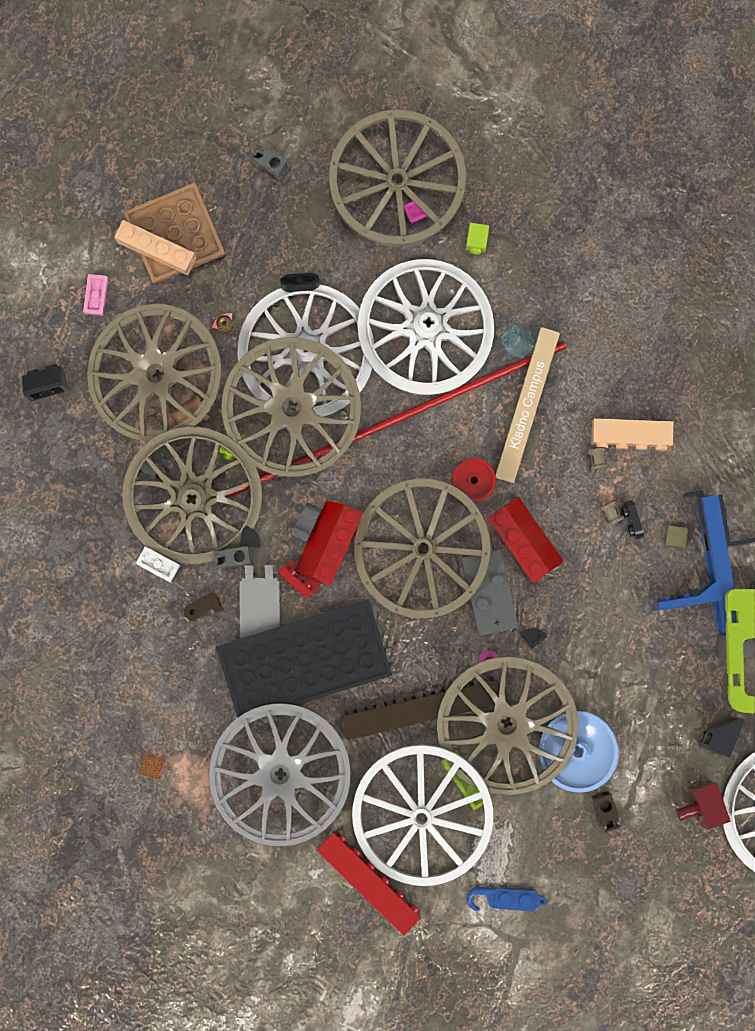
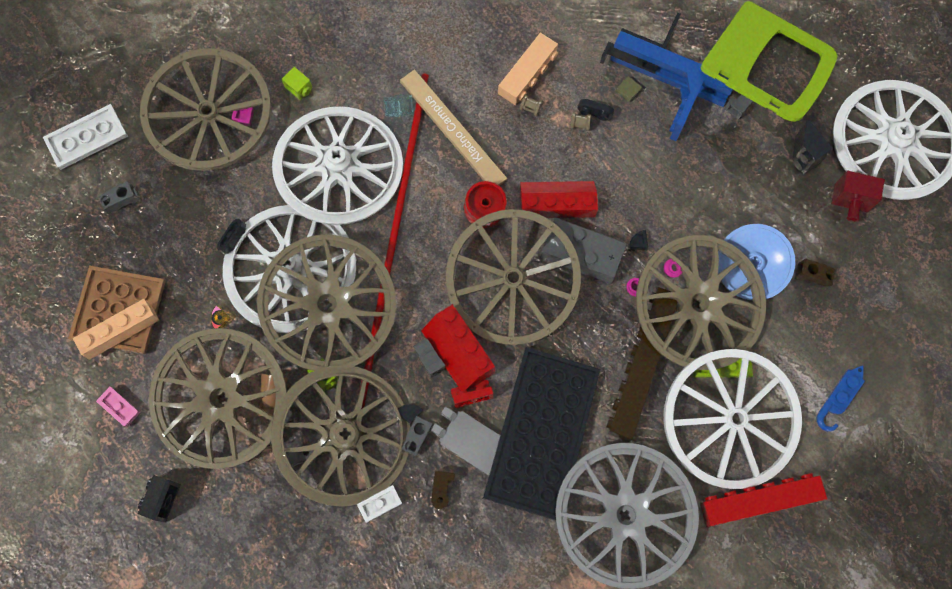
camera: 60 degrees left, 10 degrees down
none -> white plate [43,104,128,170]
none -> dark pink plate [664,259,682,278]

